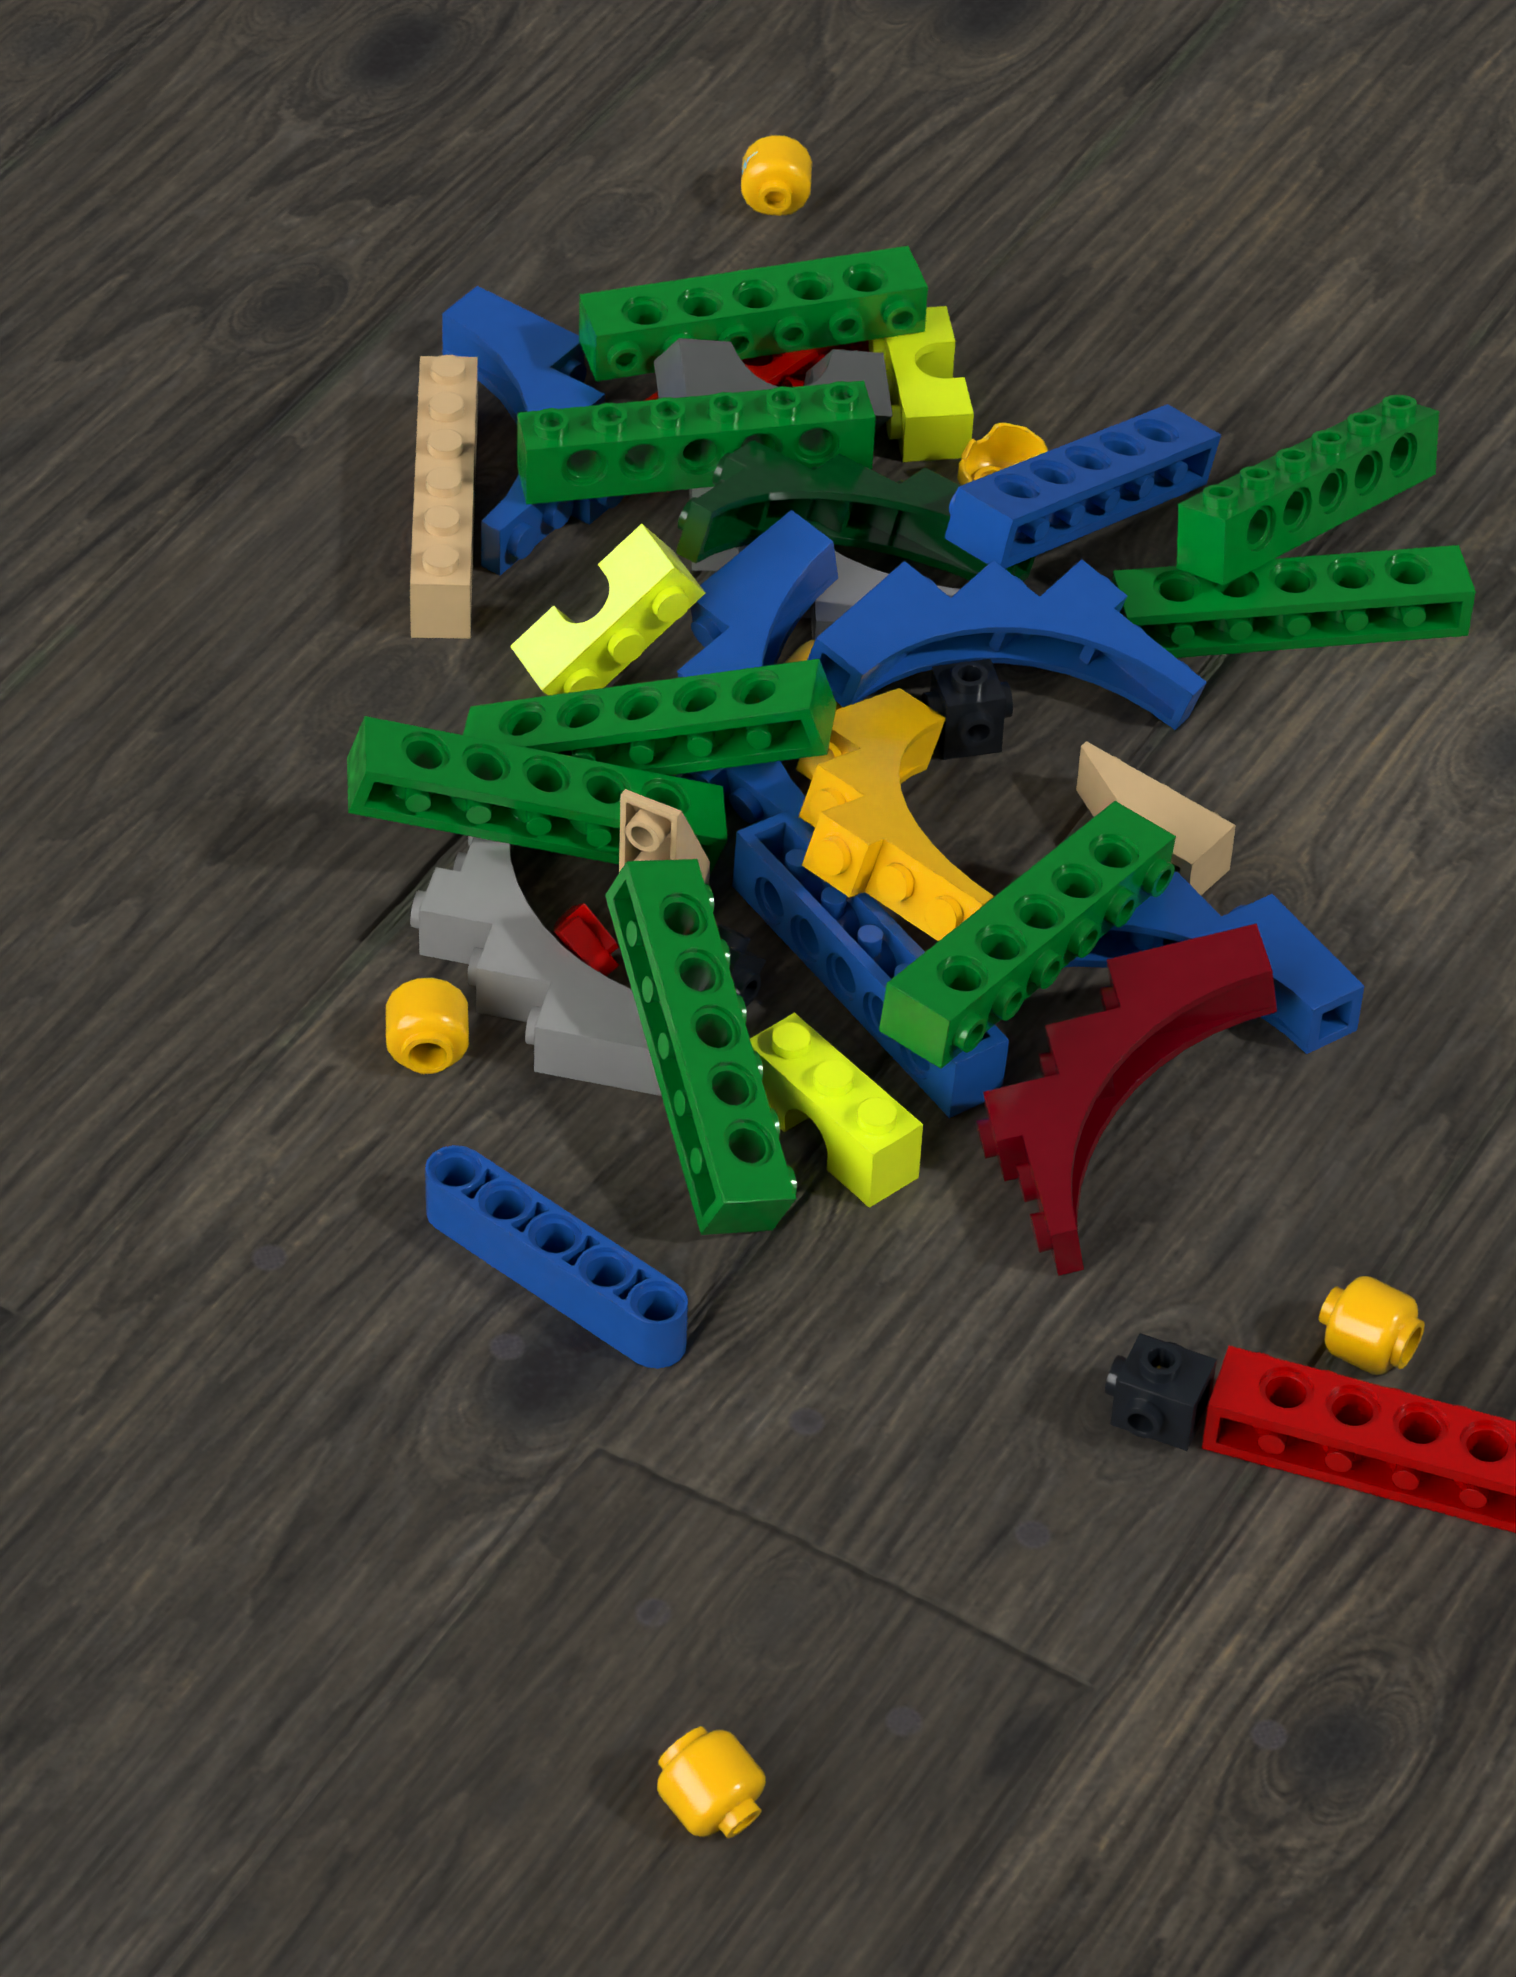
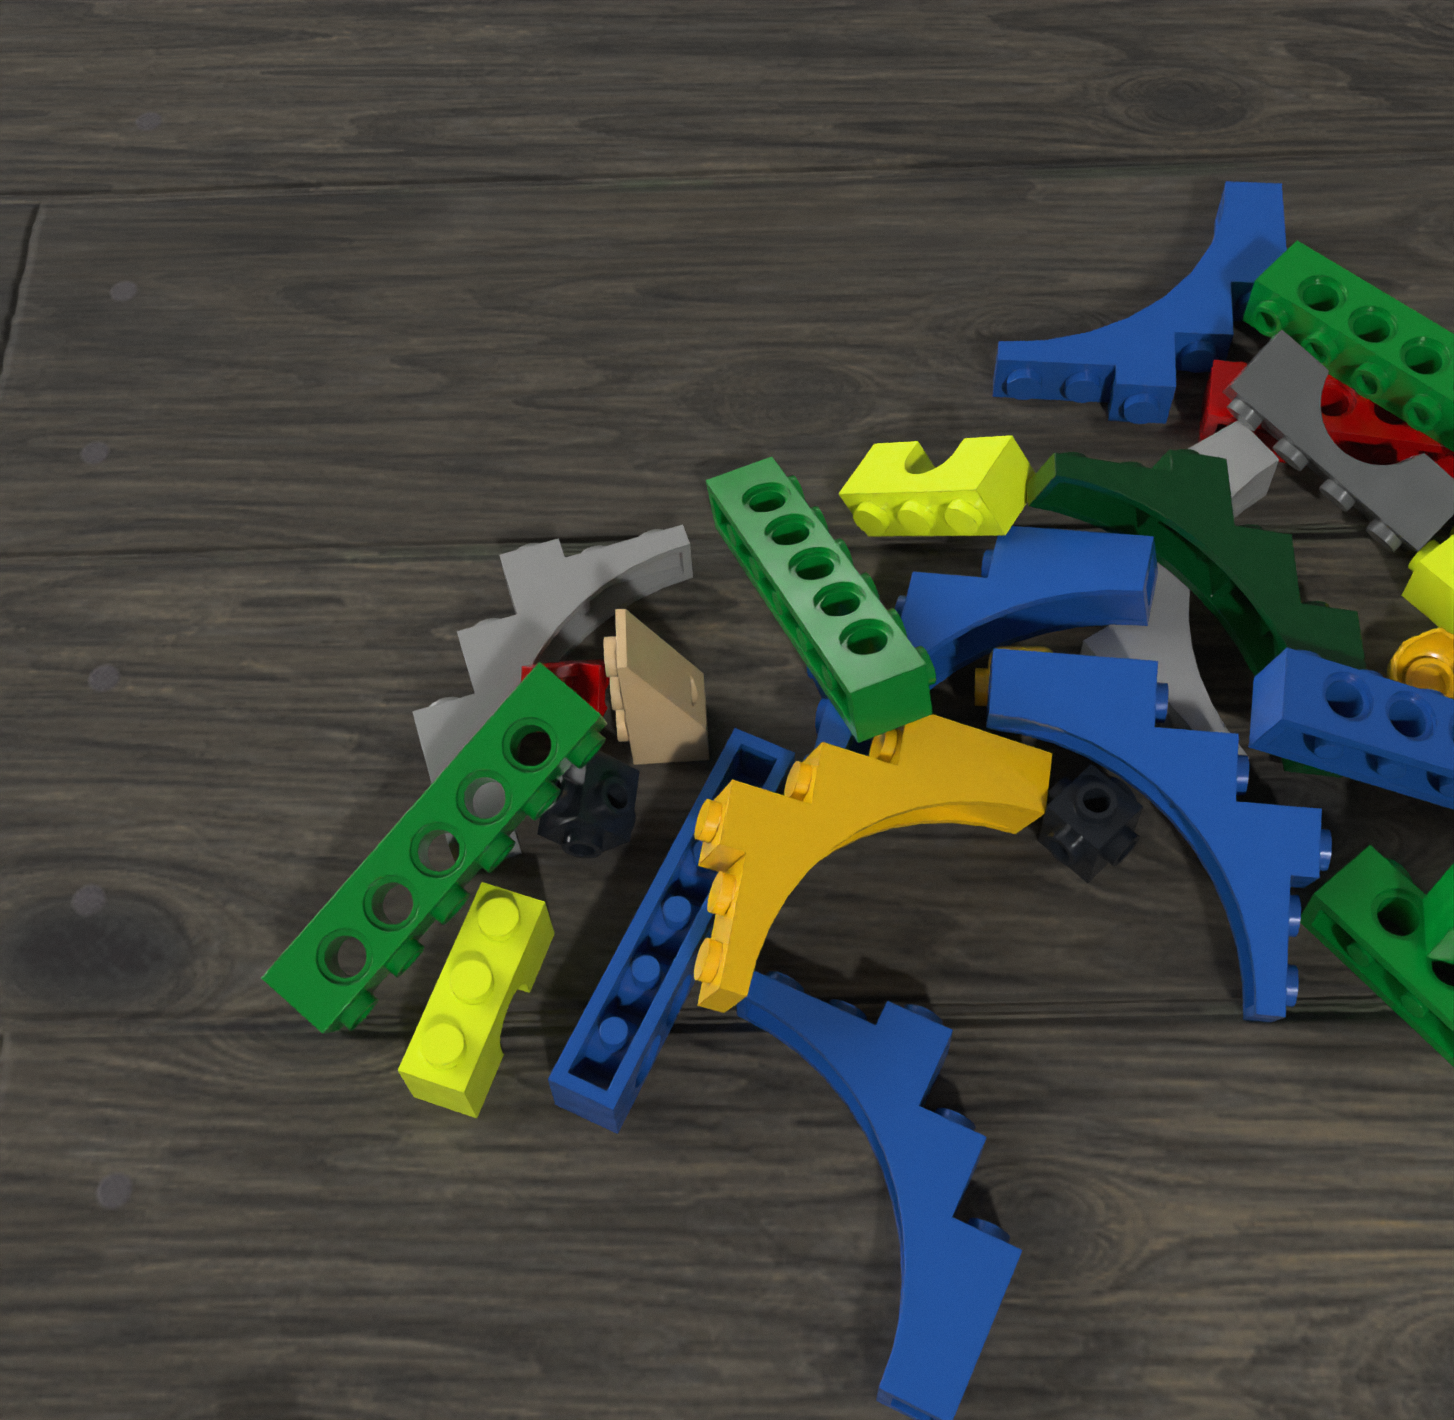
camera: 65 degrees right, 15 degrees up
green brick [347,716,727,875] -> none
yellow head [386,978,469,1074] -> none
tan brick [410,355,478,639] -> none
blue beam [425,1145,688,1369] -> none
green brick [517,380,876,505] -> none
green brick [879,801,1176,1069] -> none
dark red arch [976,923,1277,1276] -> none
tan slope [1076,741,1236,895] -> none

